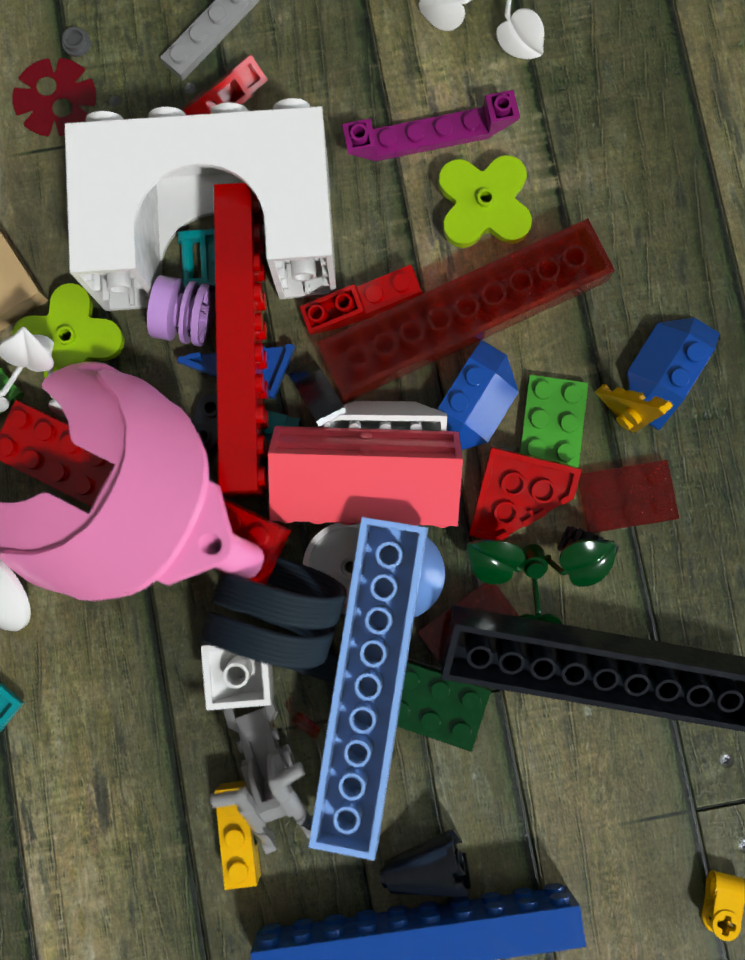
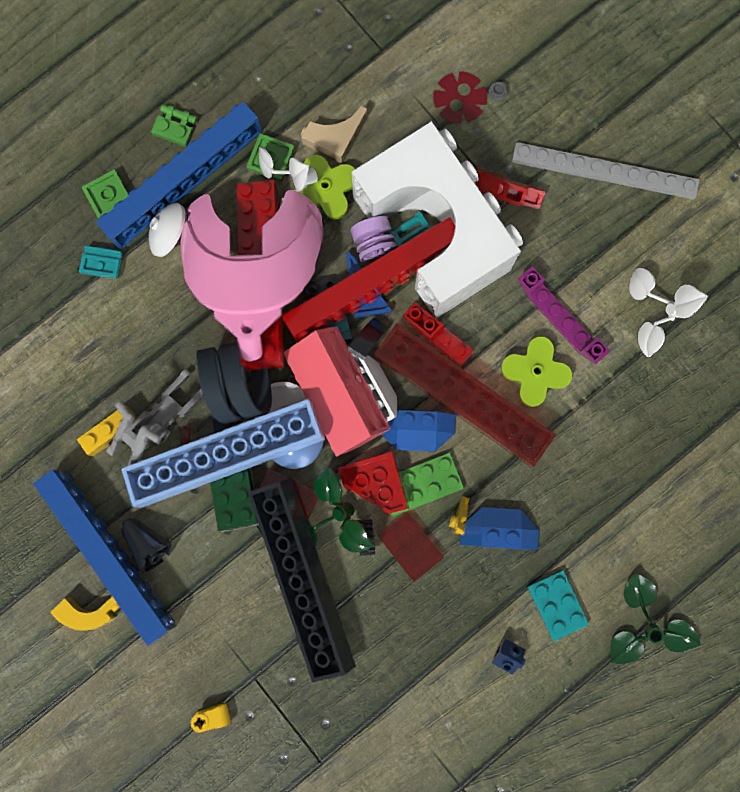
camera: 65 degrees right, 0 degrees up
white slope [201,644,275,710] -> none

